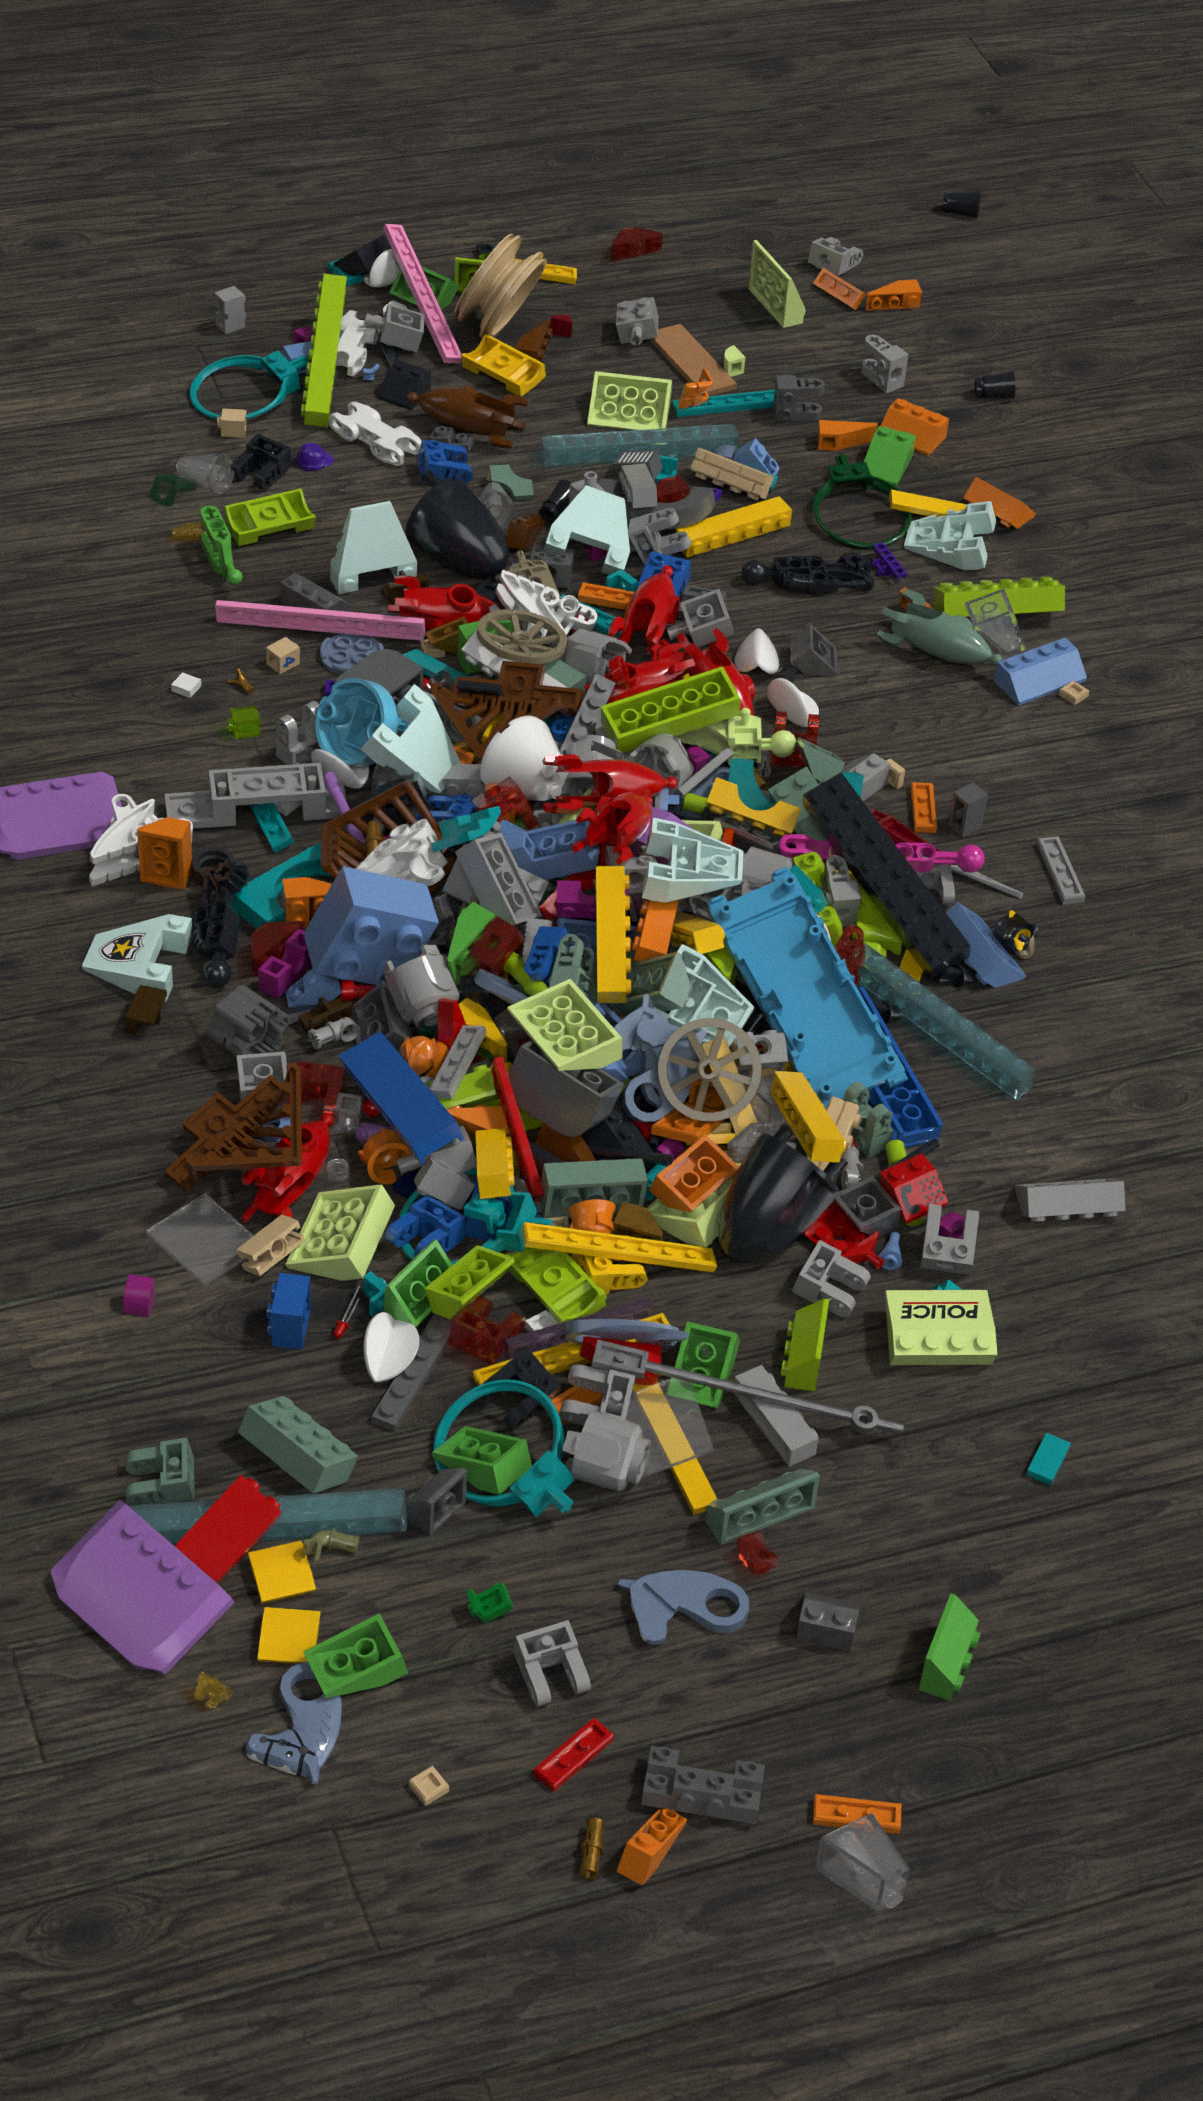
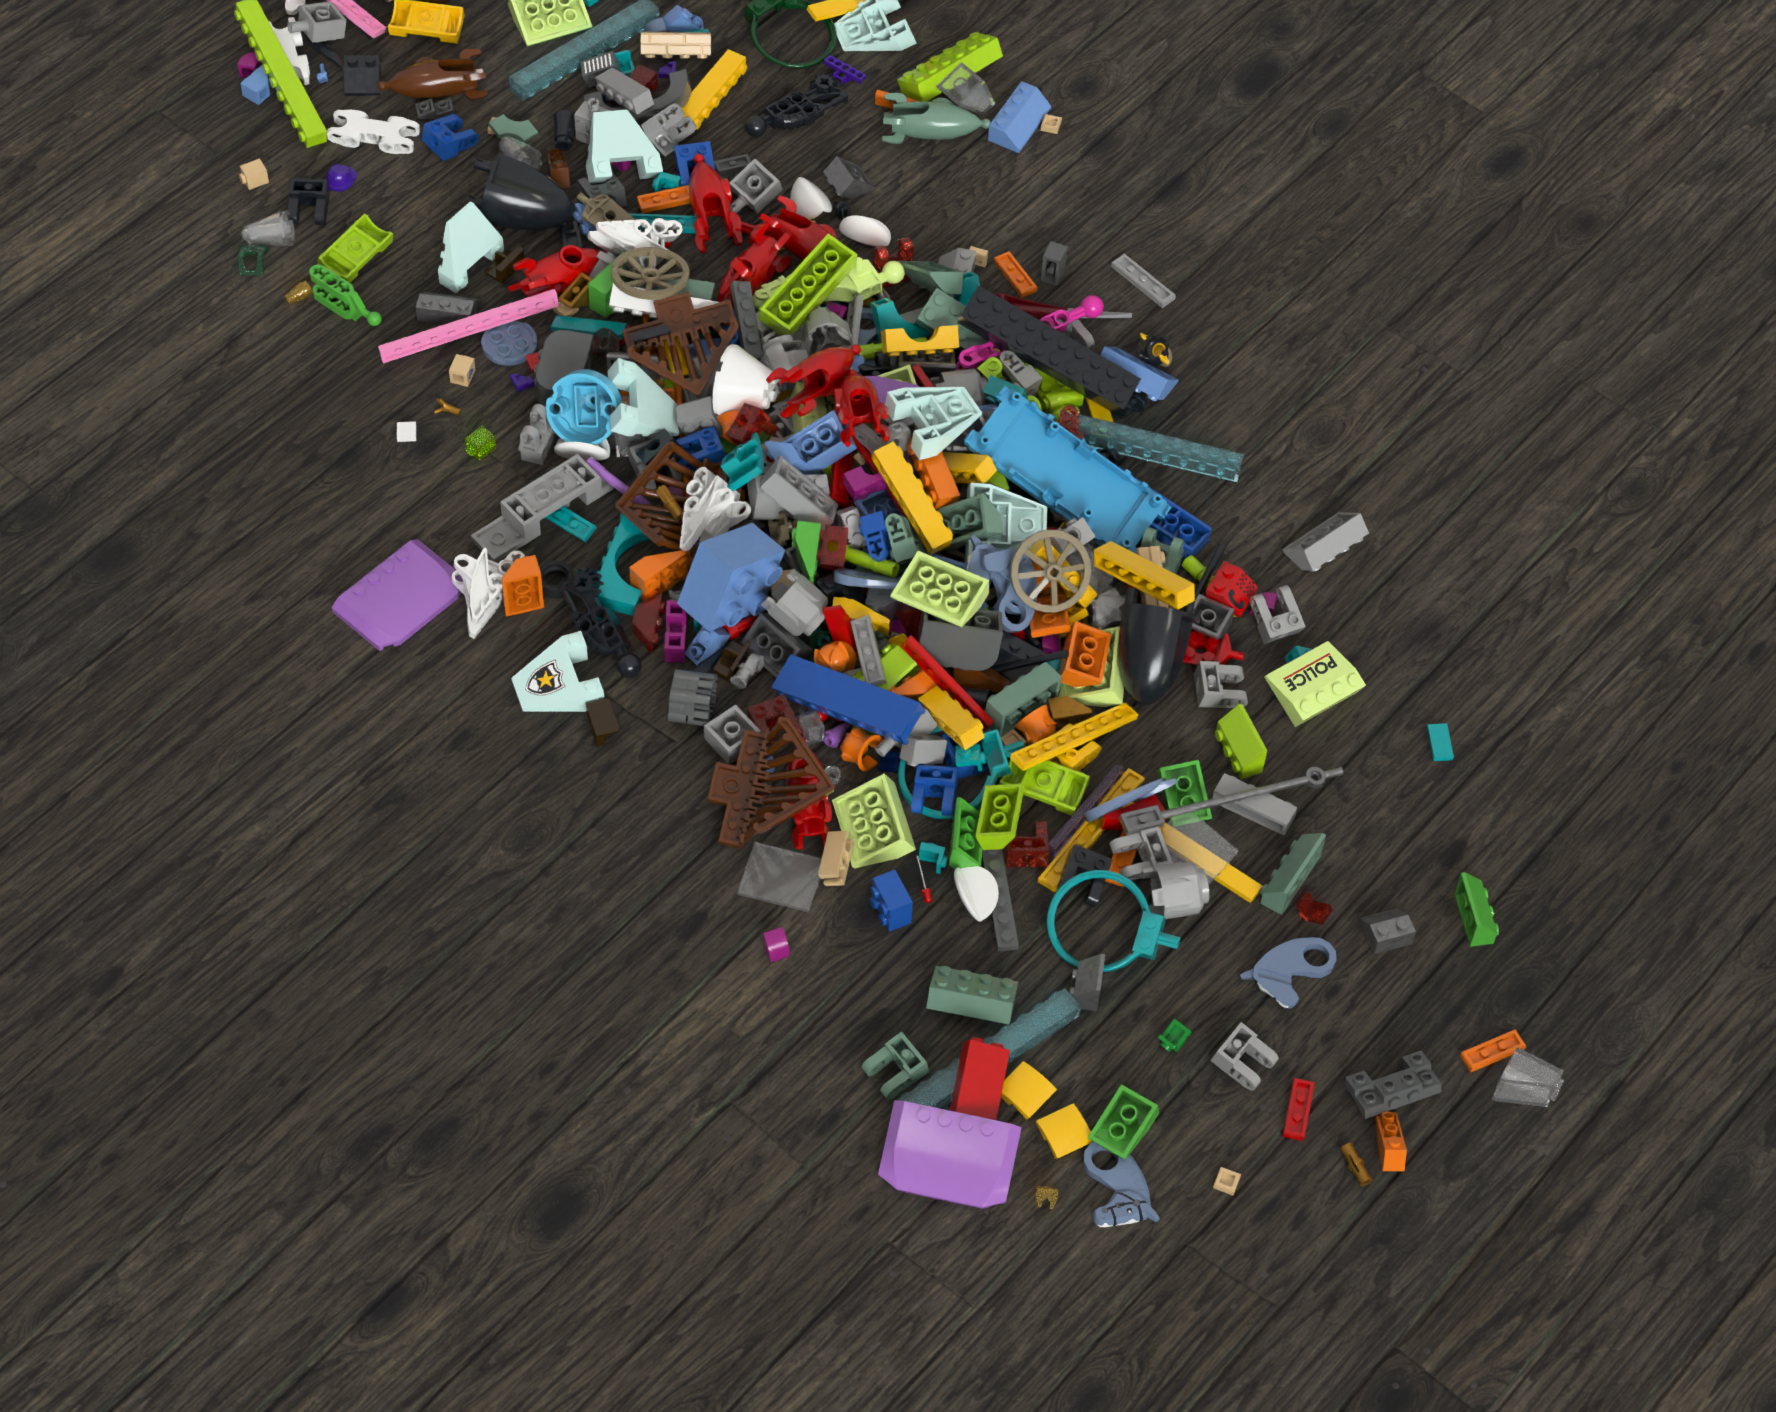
camera: 30 degrees left, 10 degrees up
teal brick [189,350,308,420] -> none
light grey brick [214,286,246,334] -> none
olive piece [301,1528,360,1561] -> none
bright green slope [432,1426,532,1494] -> none
white tile [525,1310,561,1344] -> none
light grey piece [558,629,632,685] -> none
medium blue cone [878,1232,902,1270] -> none

